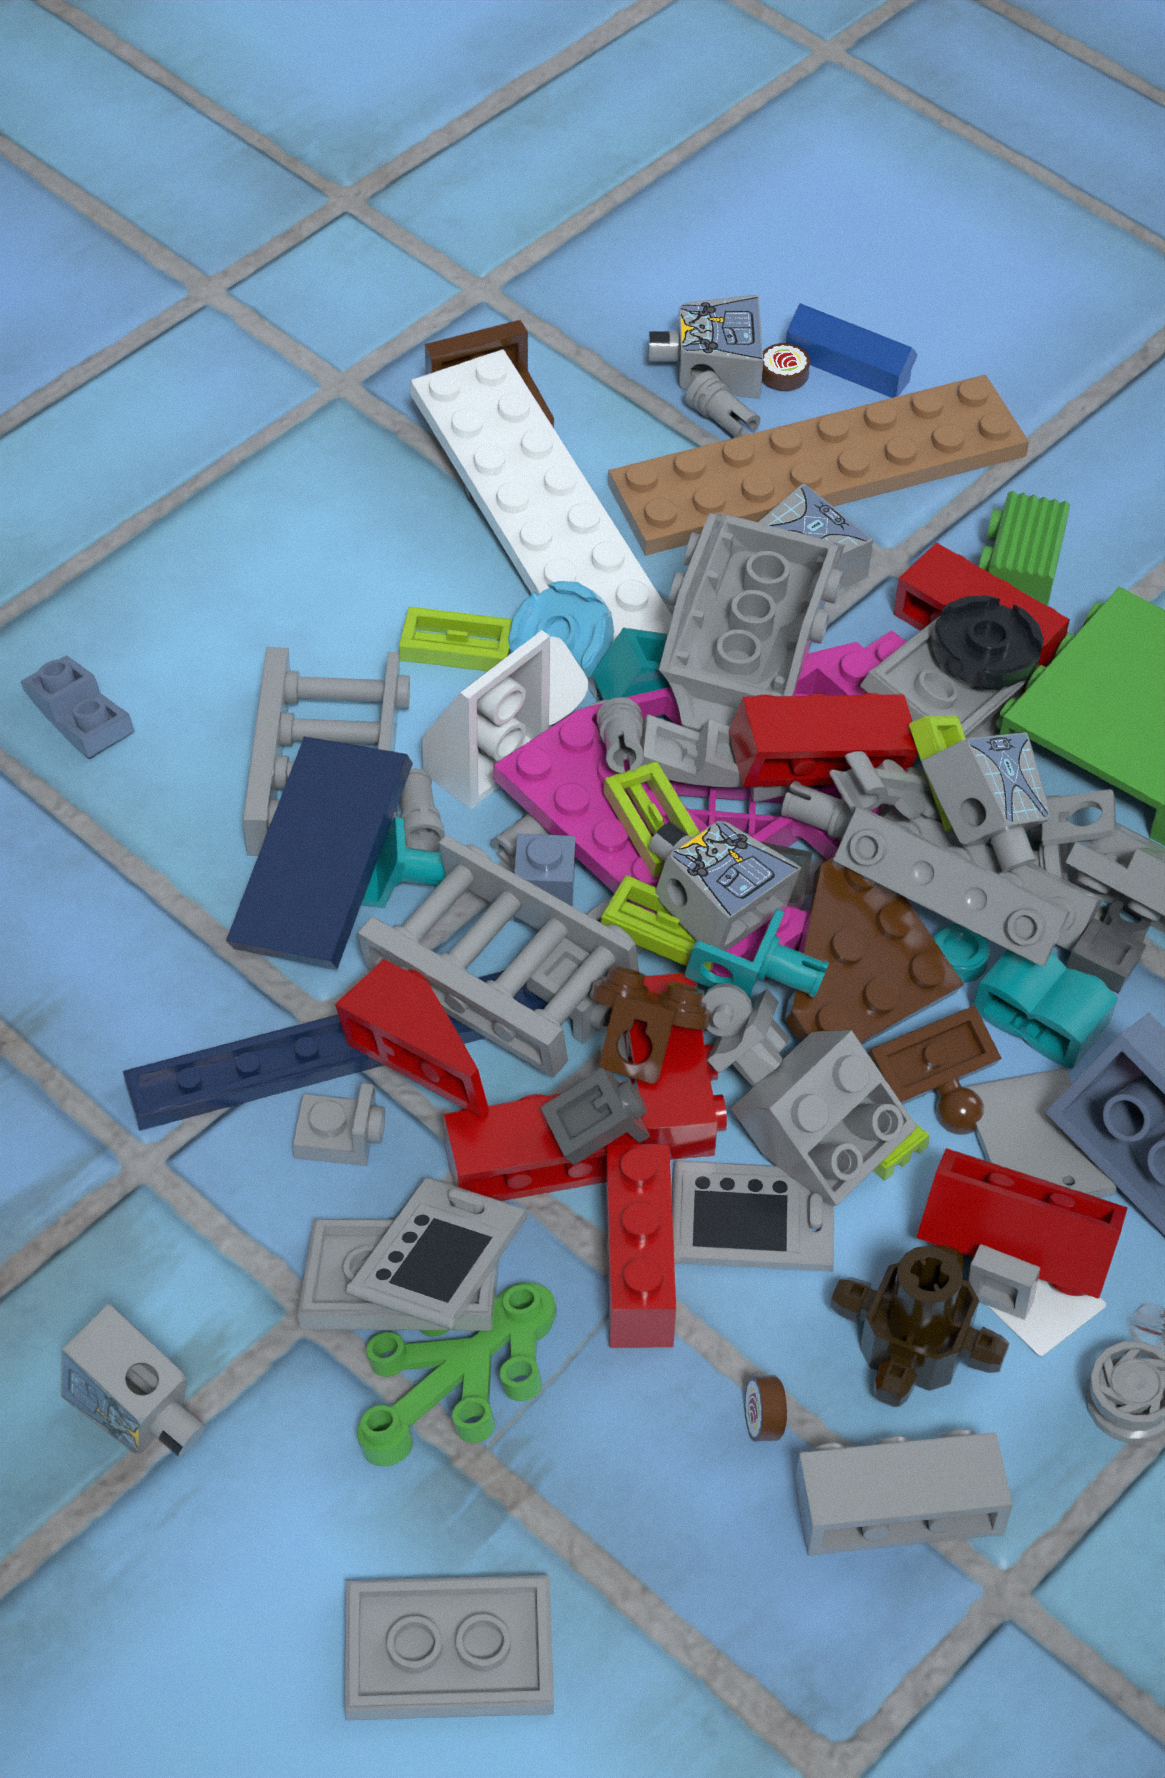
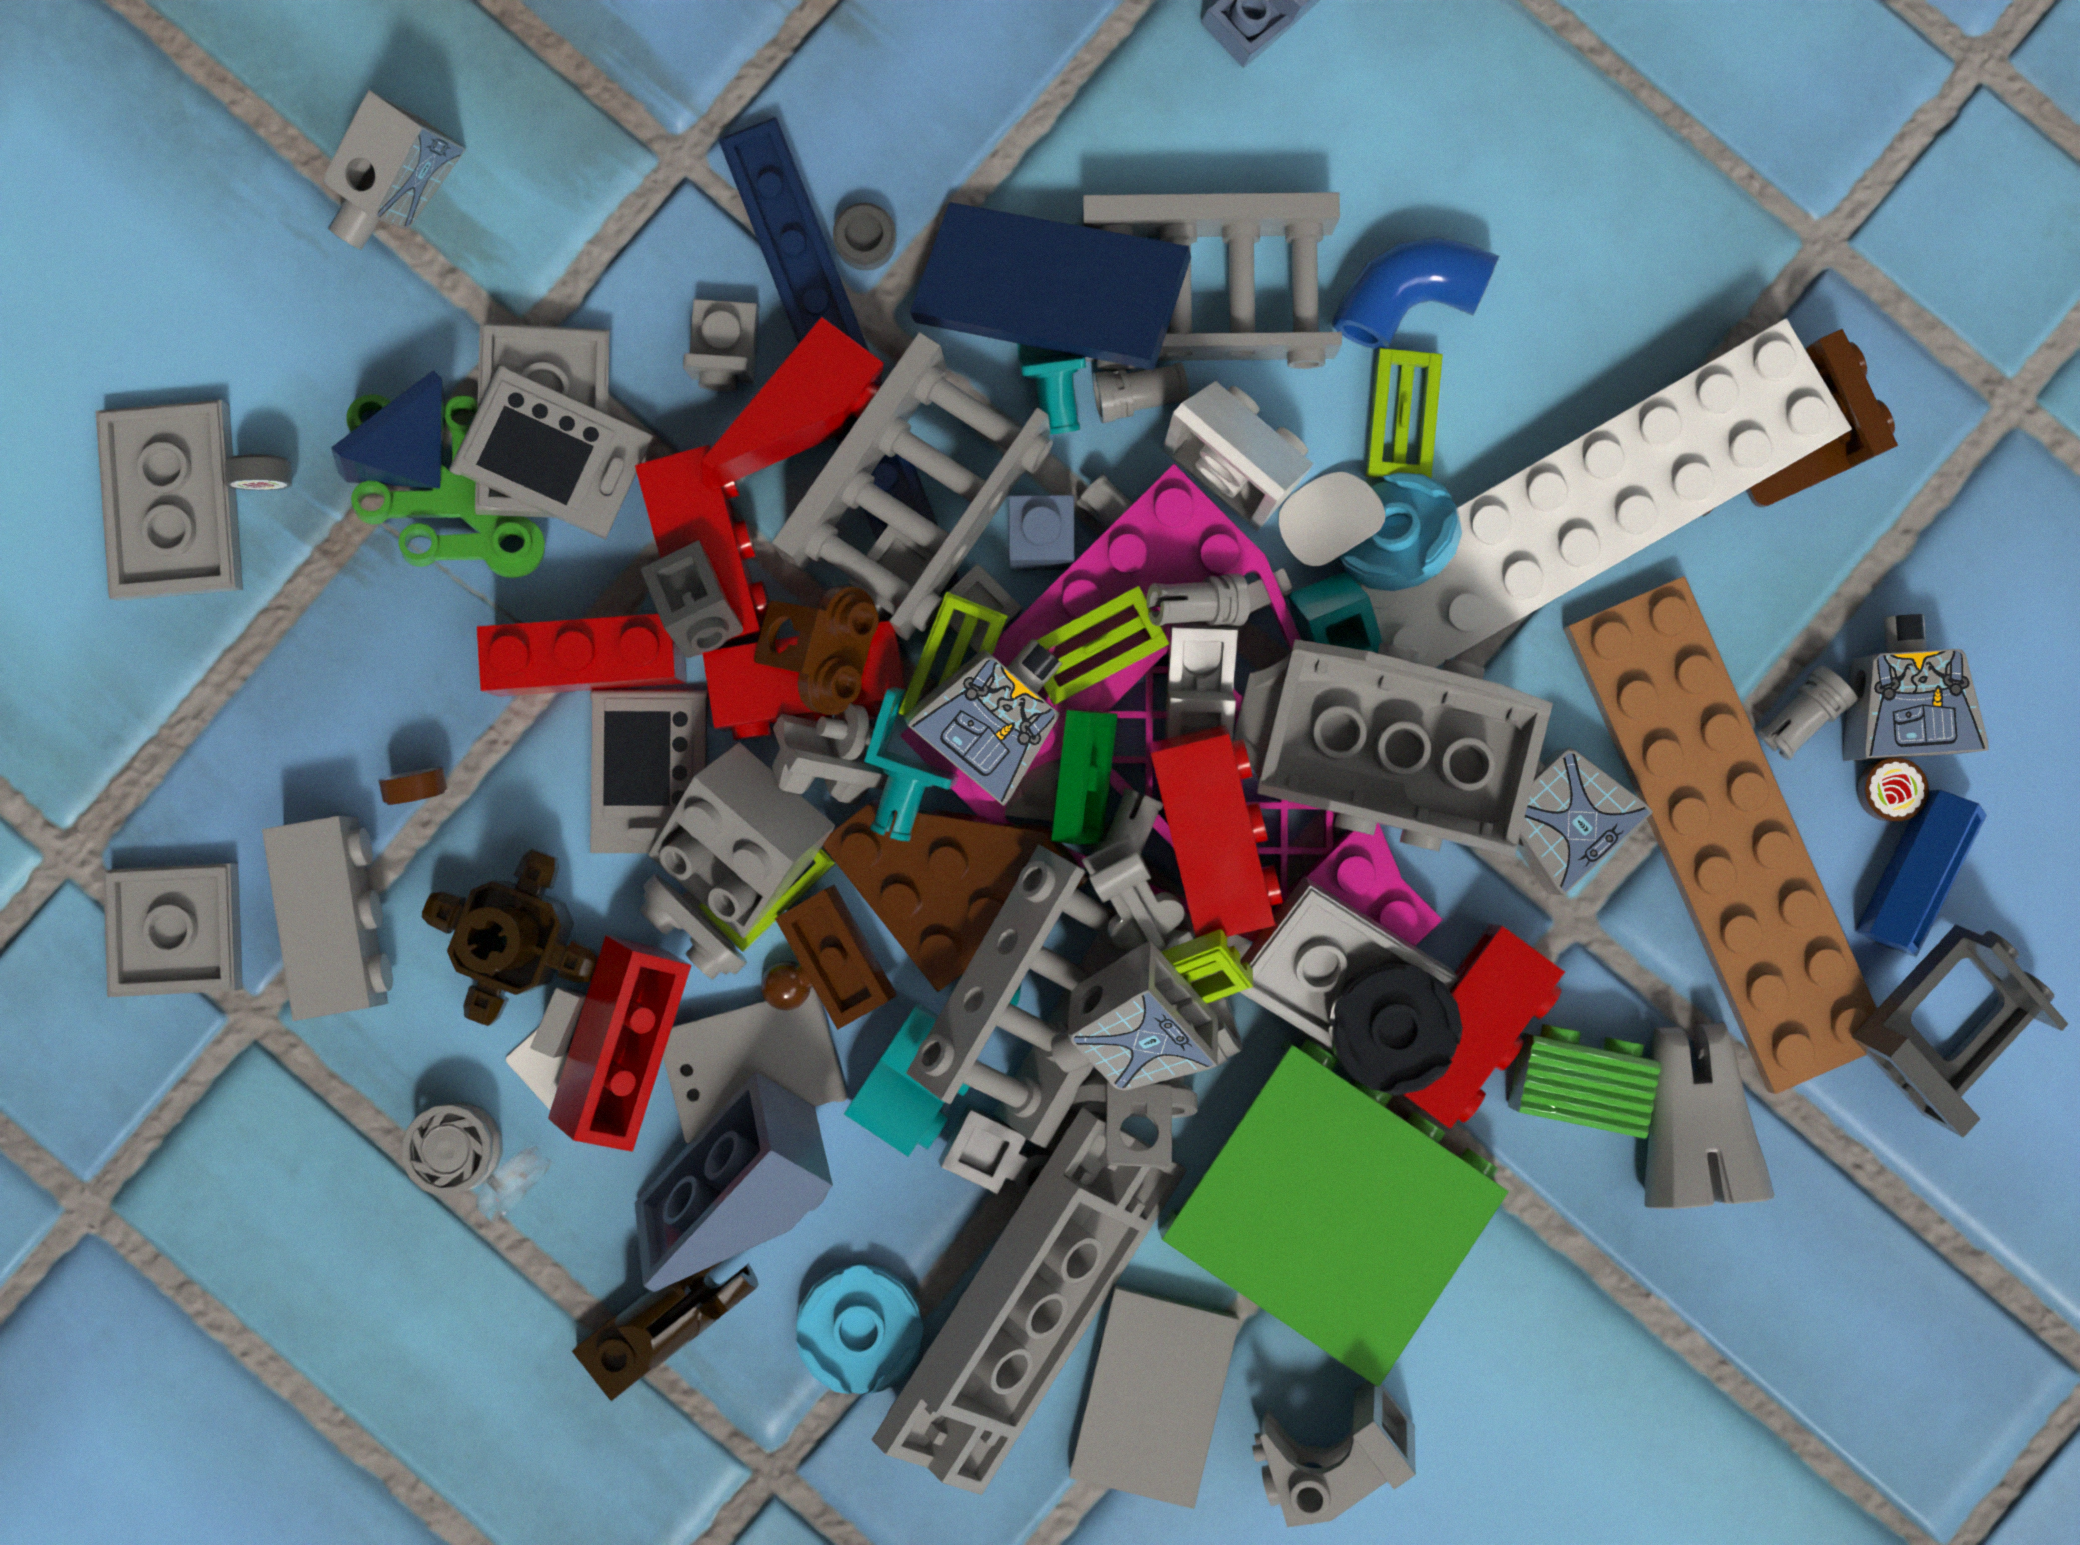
camera: 90 degrees right, 35 degrees up
none -> light grey tile [103,863,243,997]
none -> dark grey tile [224,454,292,490]
none -> dark blue slope [331,370,446,489]
none -> light grey bracket [639,874,747,979]
none -> dark grey tile [833,203,897,271]
none -> green tile [1051,710,1118,845]
none -> blue cylinder [1331,237,1500,350]
none -> light grey piece [1644,1022,1774,1209]
none -> dark grey window [1851,924,2068,1138]

